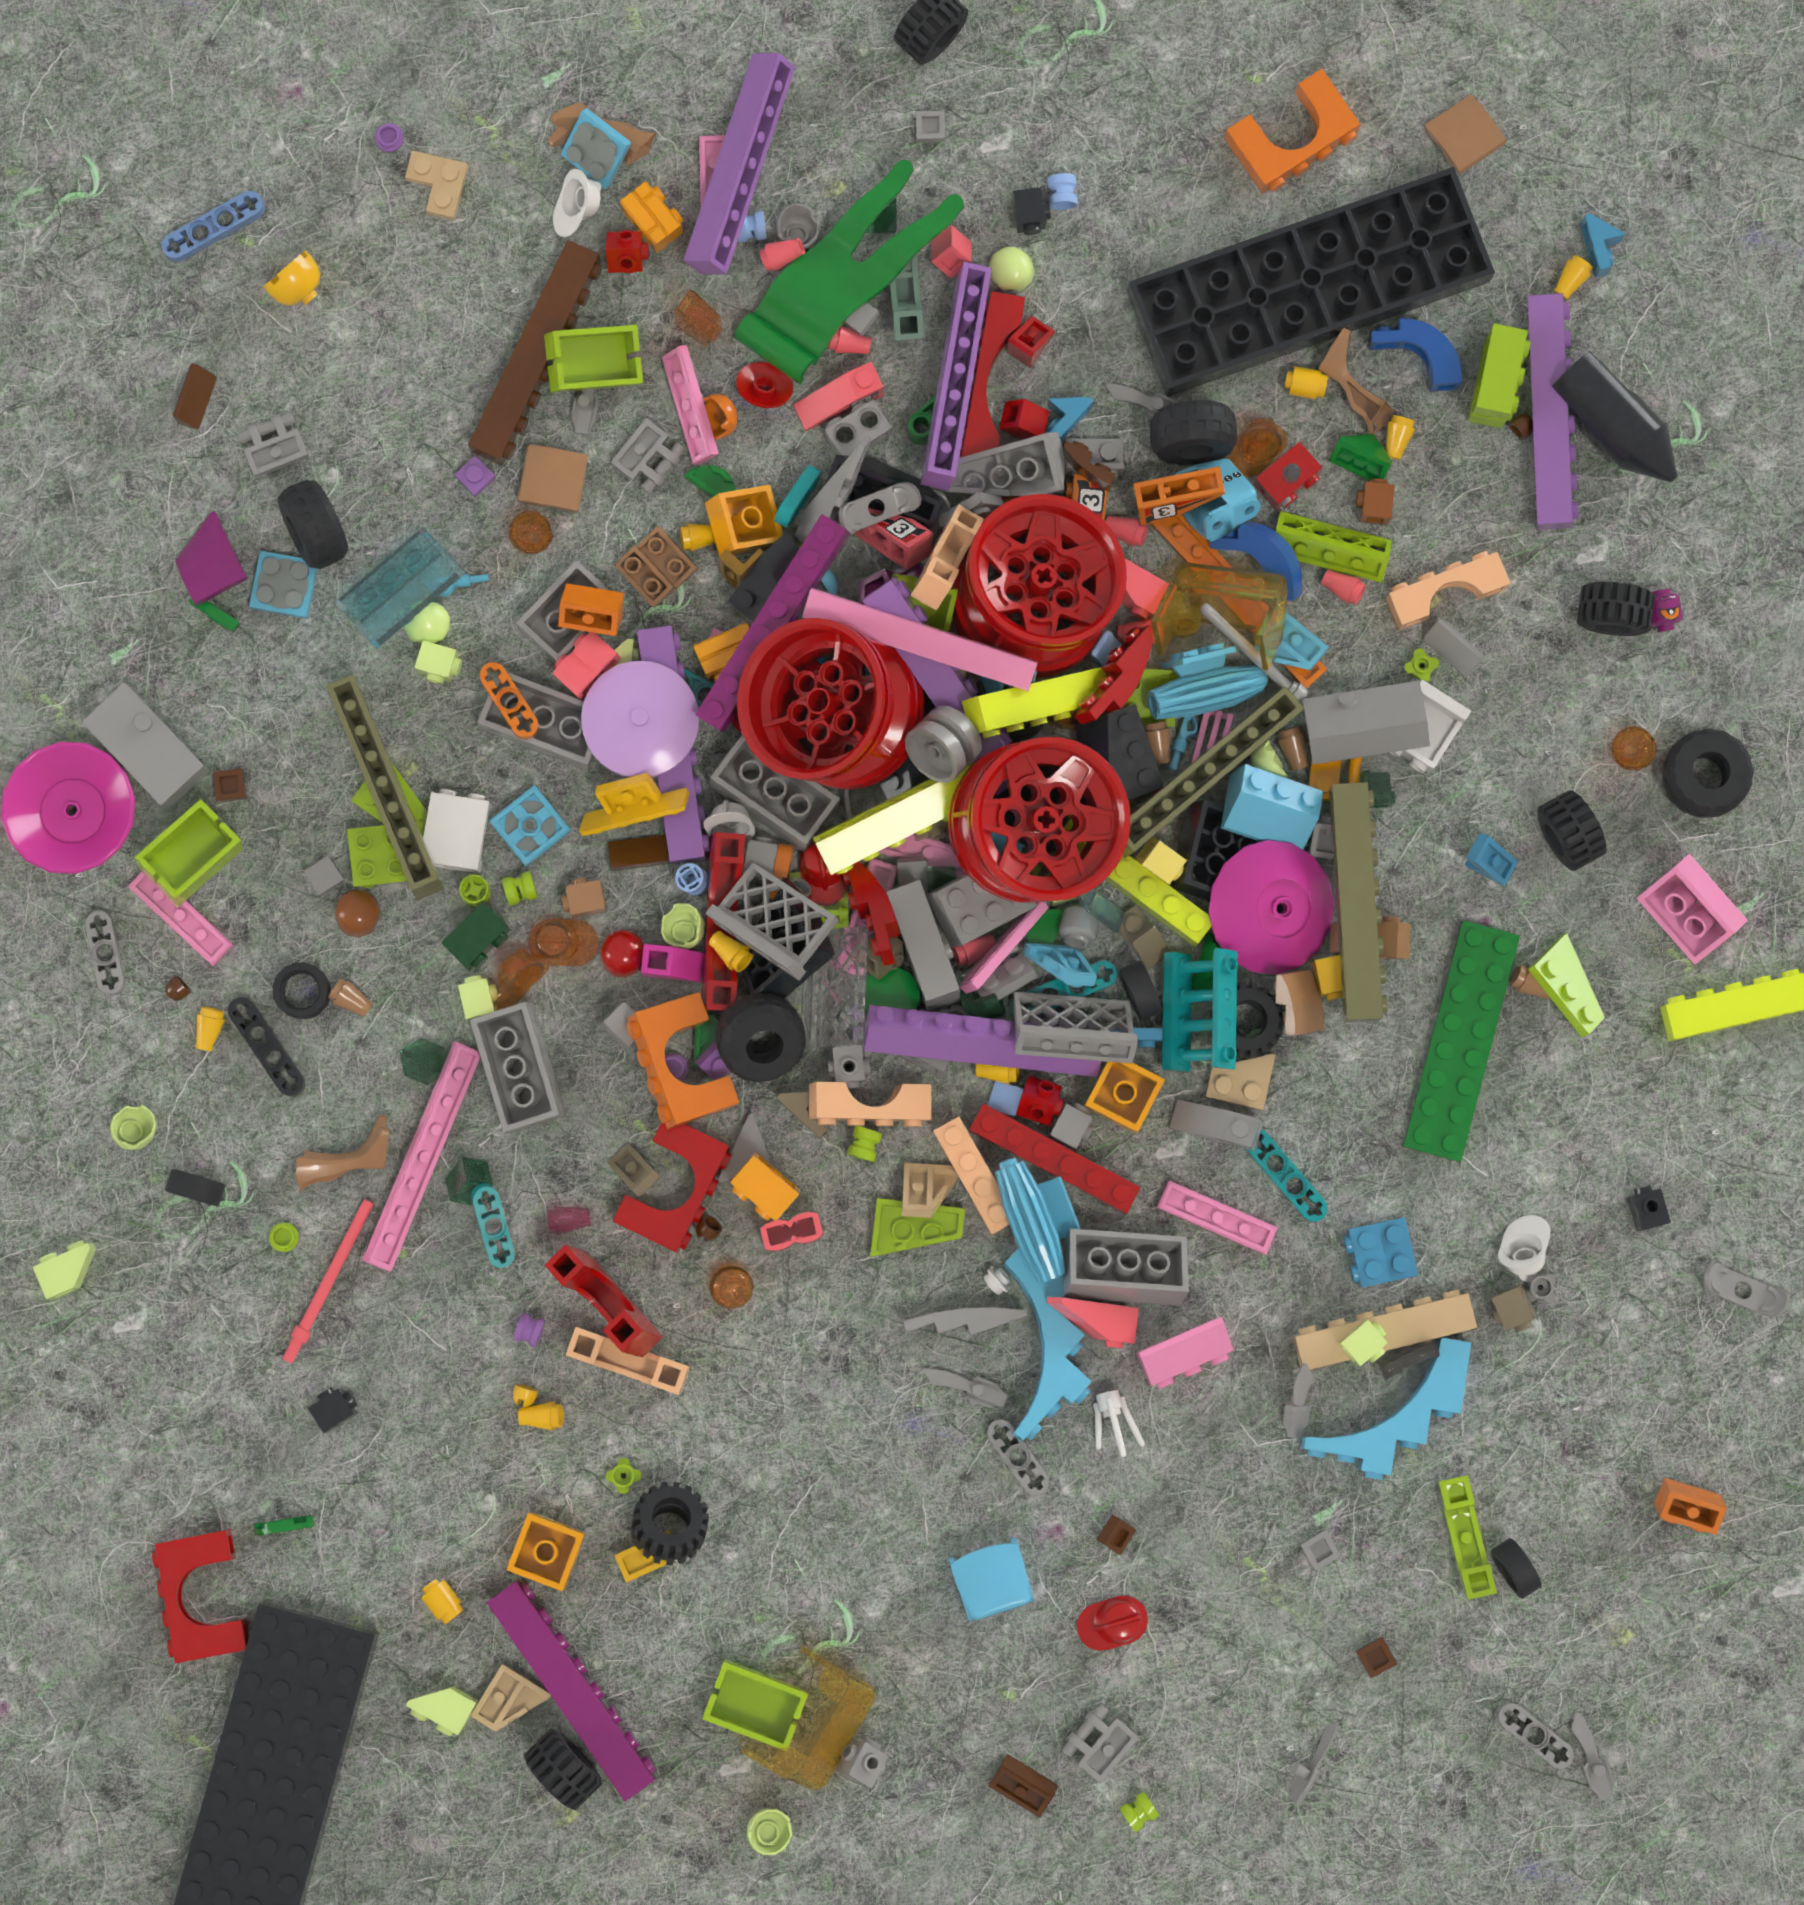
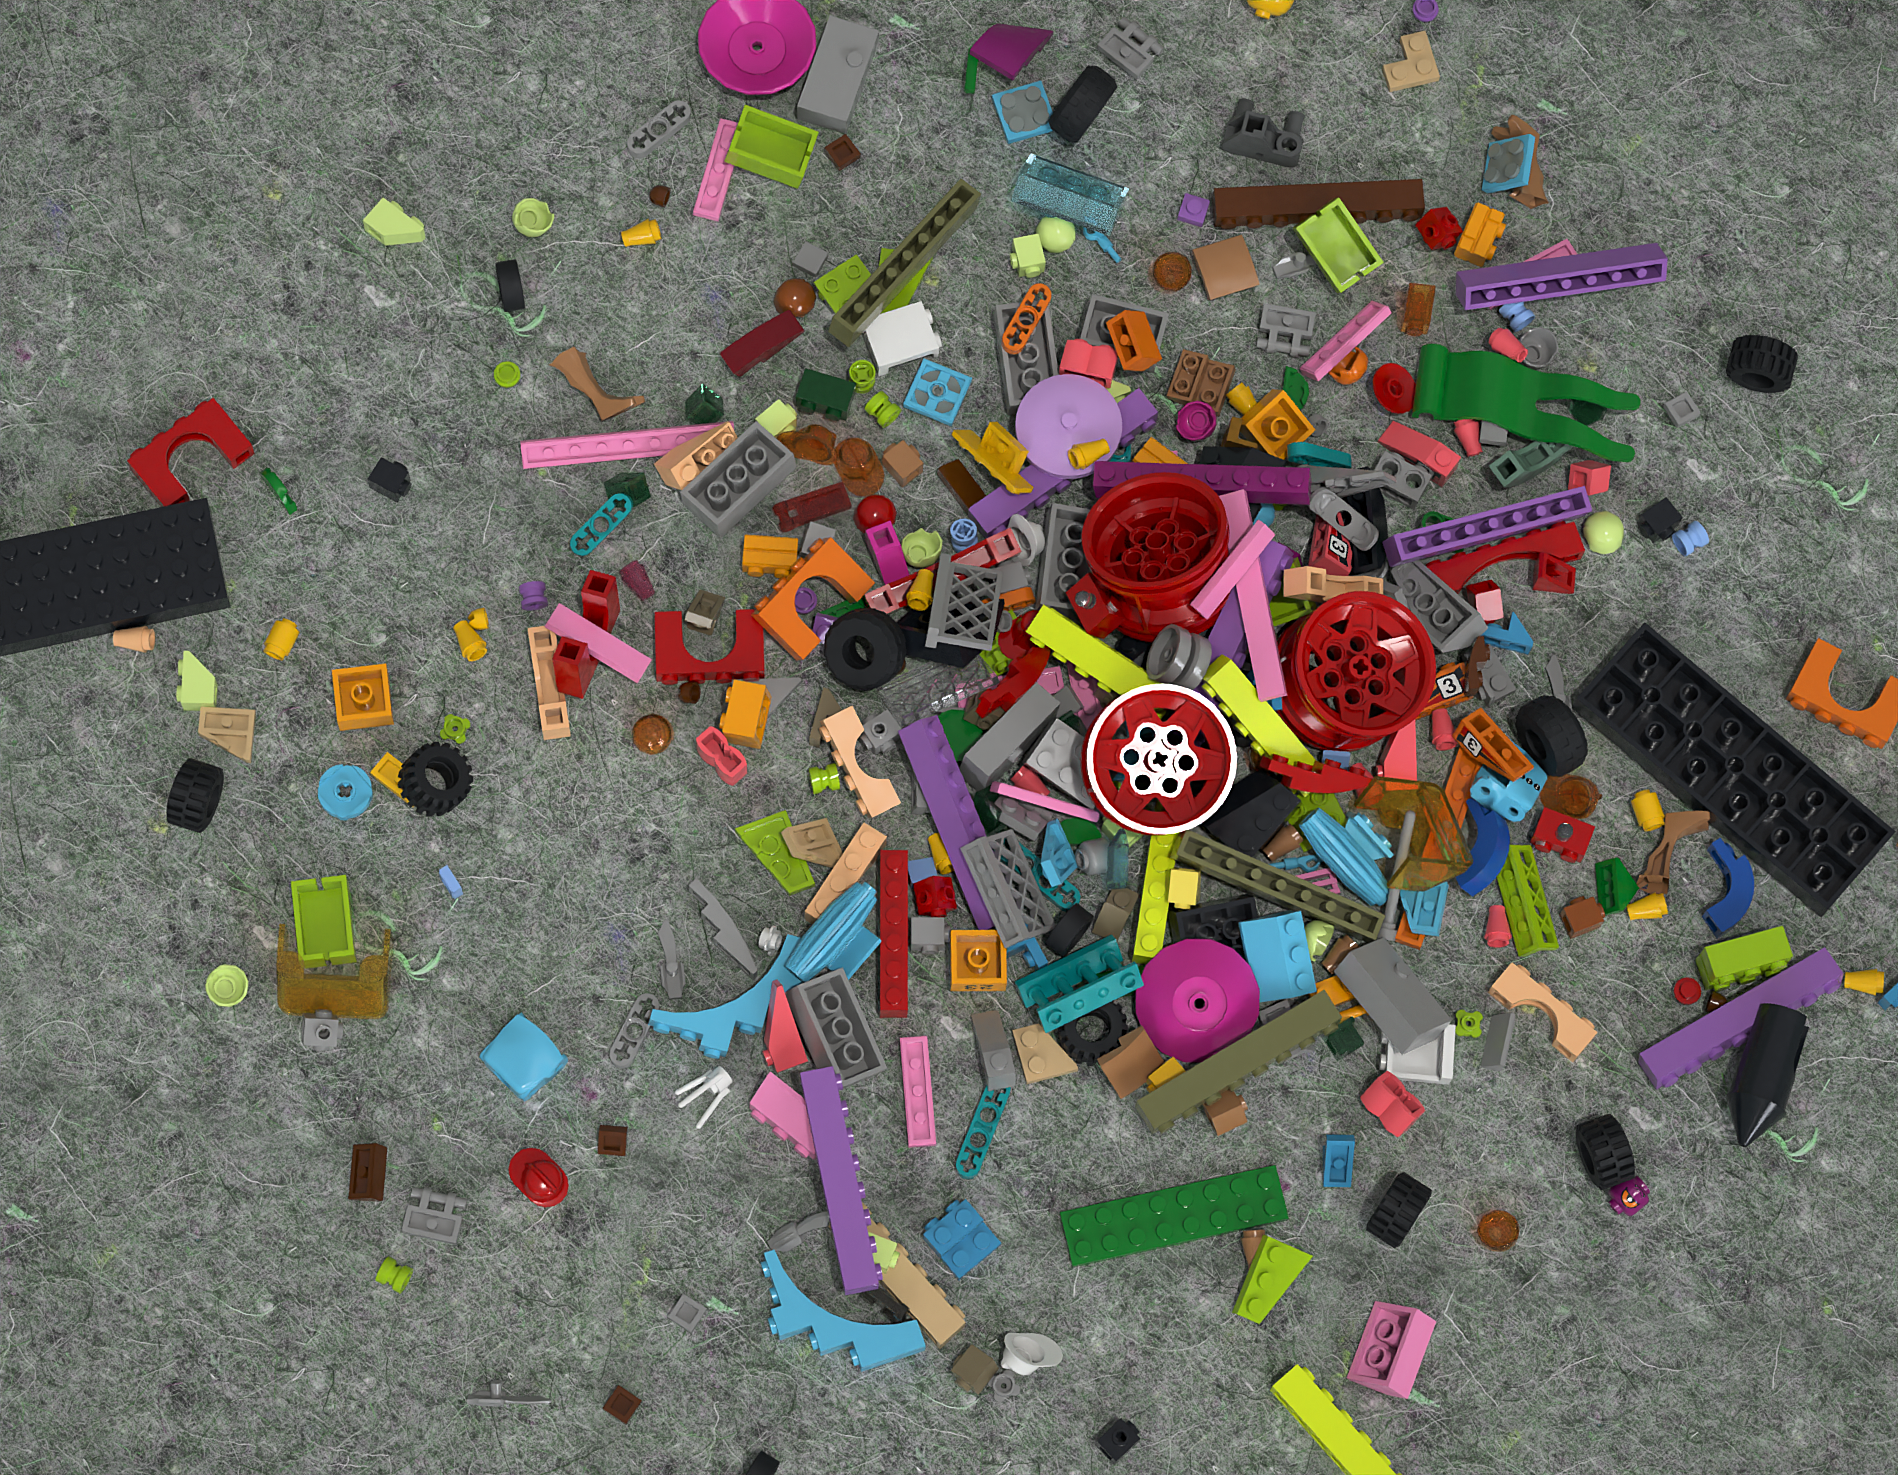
camera: 55 degrees right, 10 degrees down
black beam [228,997,305,1097] -> none
black tyre [272,962,331,1020] -> none
coral bar [282,1199,374,1364] -> none
medium nougat cone [328,978,373,1017] -> none
magenta brick [486,1580,657,1802] -> none
white piece [553,169,601,238] -> none
lime slope [1438,1475,1497,1600] -> none
black tyre [1662,729,1754,818] -> none
none -> light nougat cone [113,626,155,653]
none -> medium azure plate [318,764,373,820]
none -> light blue tile [439,865,463,899]
none -> bright pink tile [545,603,652,683]
none -> light nougat slope [654,421,738,490]
none -> dark red slope [719,310,805,377]
none -> light orange brick [742,535,798,578]
none -> clear red plate [772,481,852,532]
none -> medium lavender brick [800,1066,883,1296]
none -> red piece [1066,573,1126,639]
none -> yellow cone [1068,438,1110,469]
none -> dark pink hair [1176,400,1217,442]
none -> bright pink tile [1190,520,1275,619]
none -> dark grey piece [1222,98,1305,167]
none -> light grey hinge [1307,413,1328,437]
none -> coral brick [1360,1071,1425,1137]
none -> red plate [1673,977,1701,1005]

